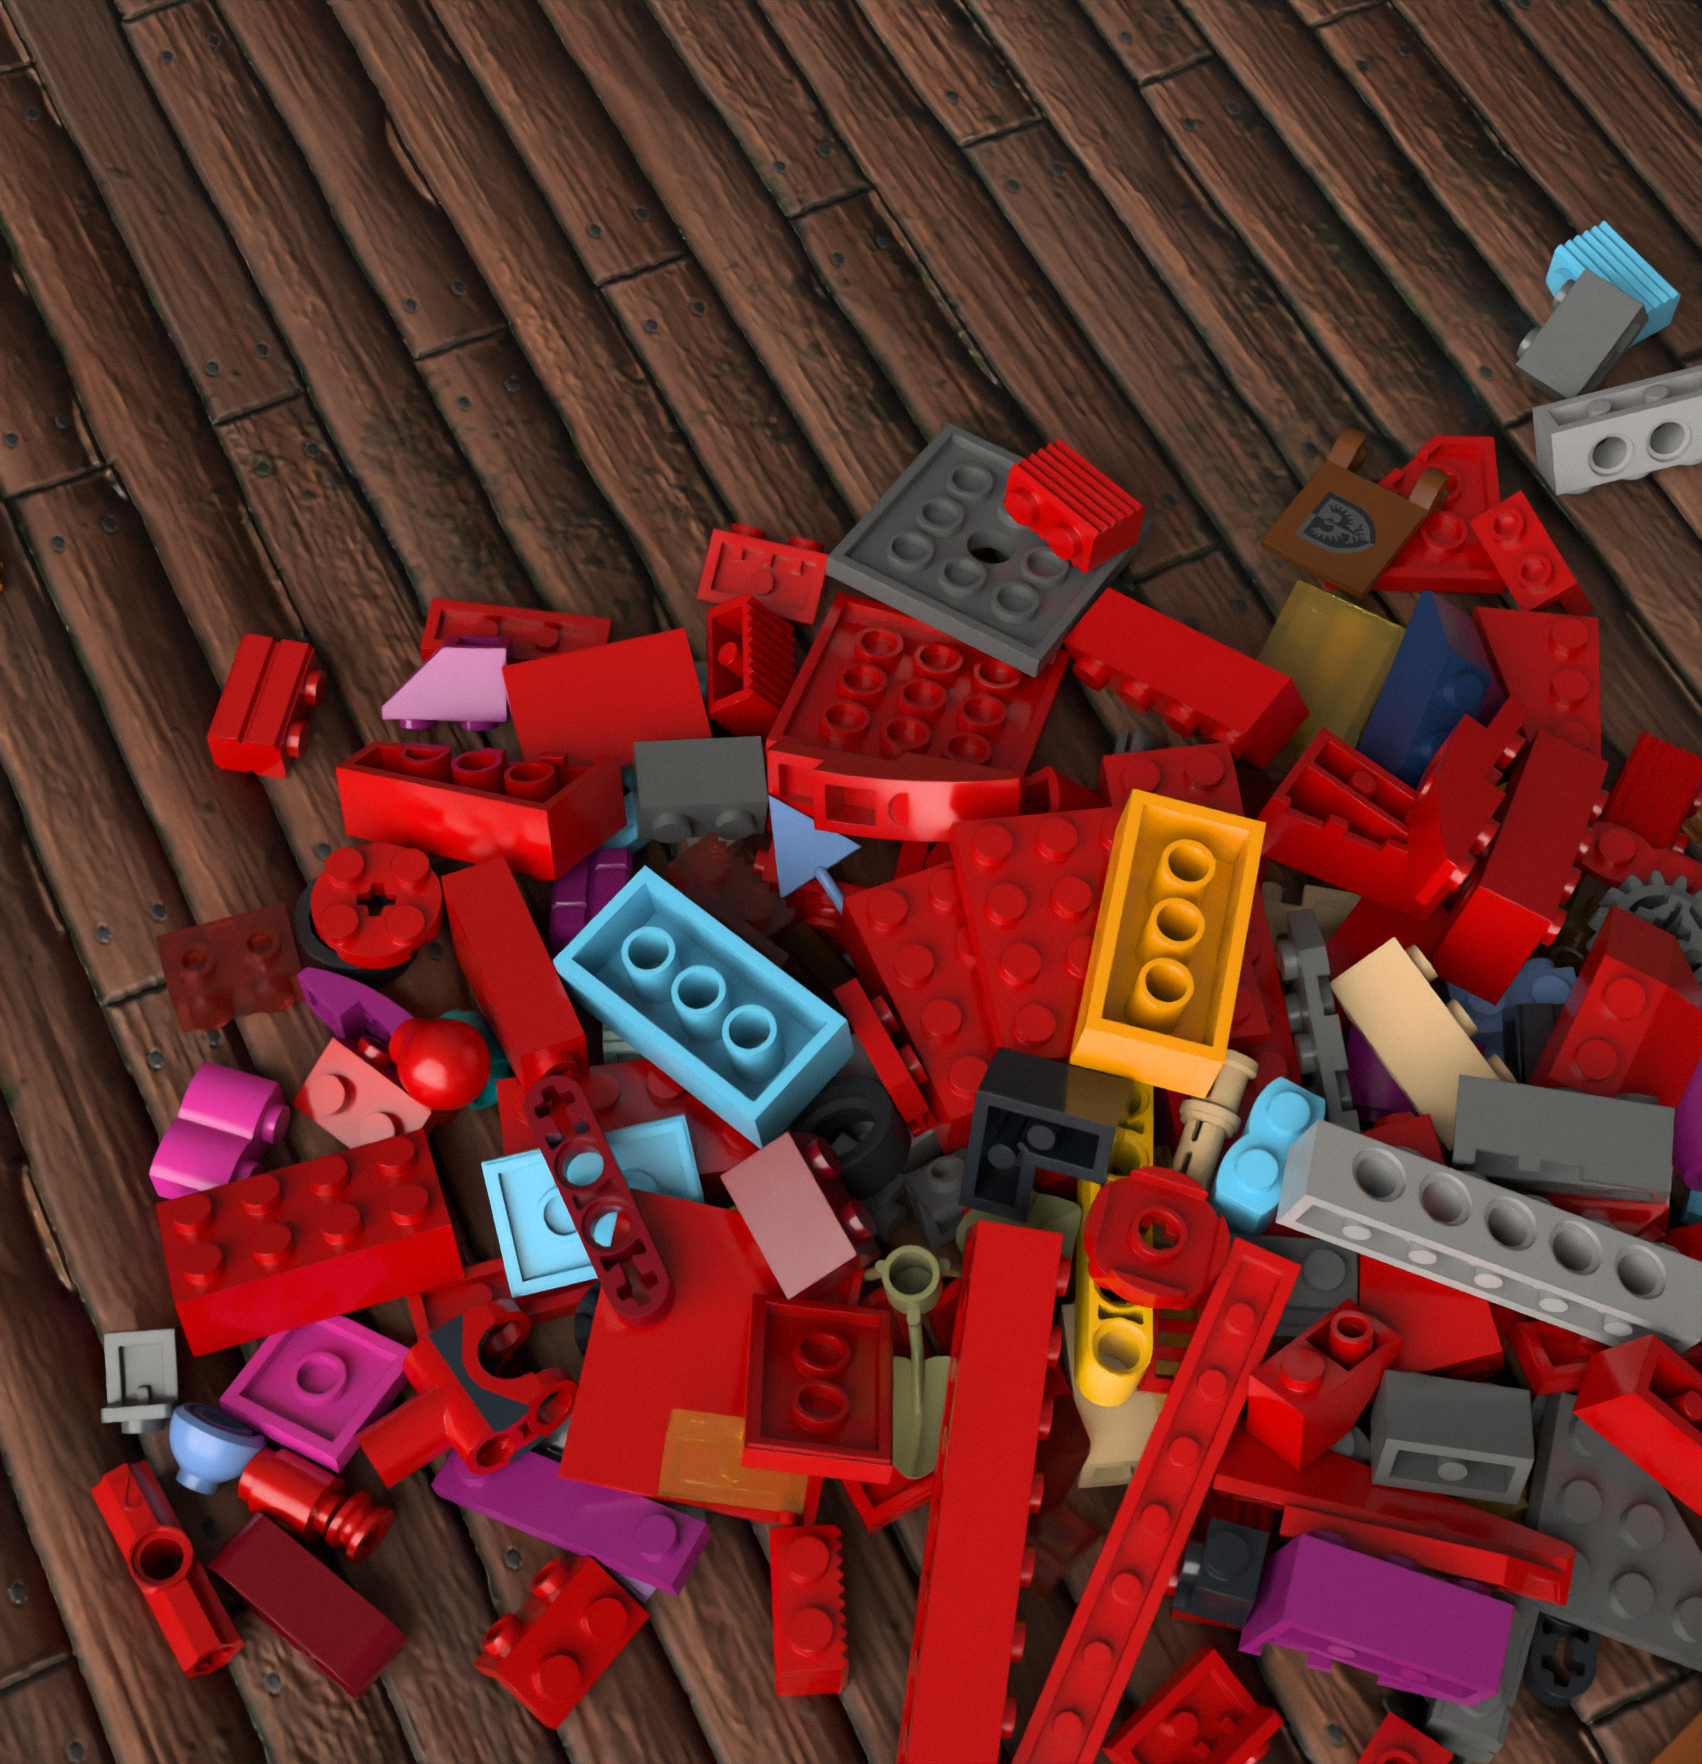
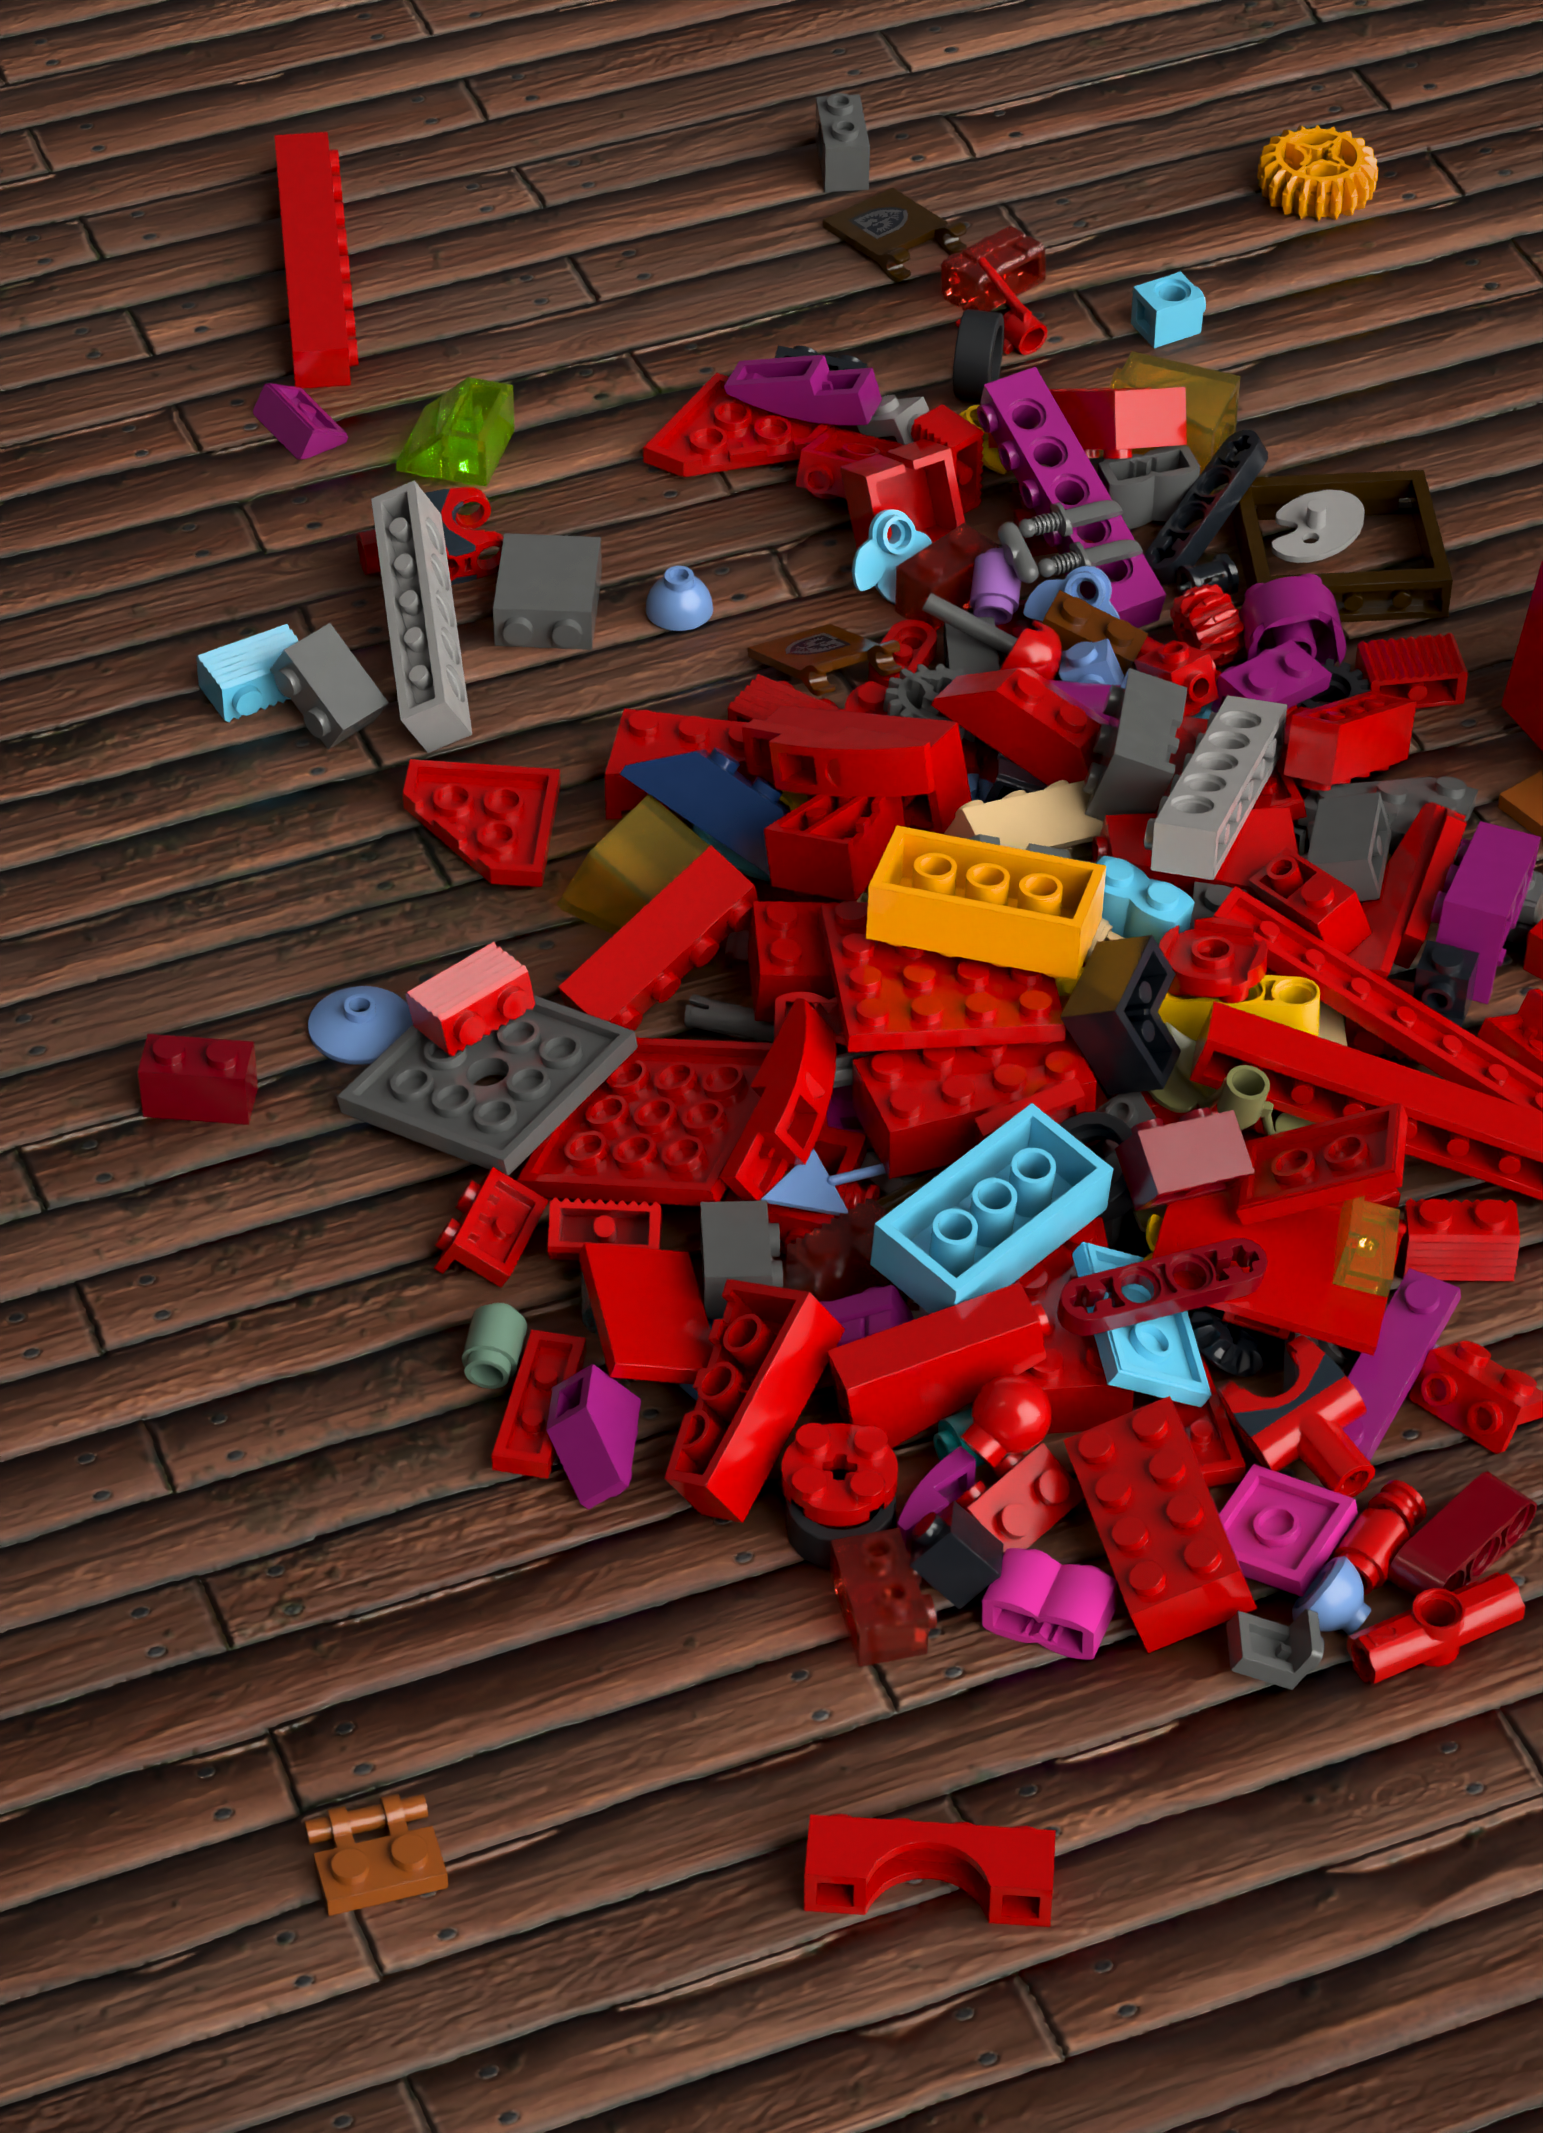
camera: 85 degrees left, 15 degrees down
red brick [207,633,327,779] -> none
reddish brown flag [1261,427,1449,600] -> none
red bracket [1471,490,1593,616] -> none
none -> dark red brick [138,1034,258,1125]
none -> medium blue dish [308,986,413,1065]
none -> sand green brick [462,1303,527,1389]
none -> black brick [909,1501,1004,1609]

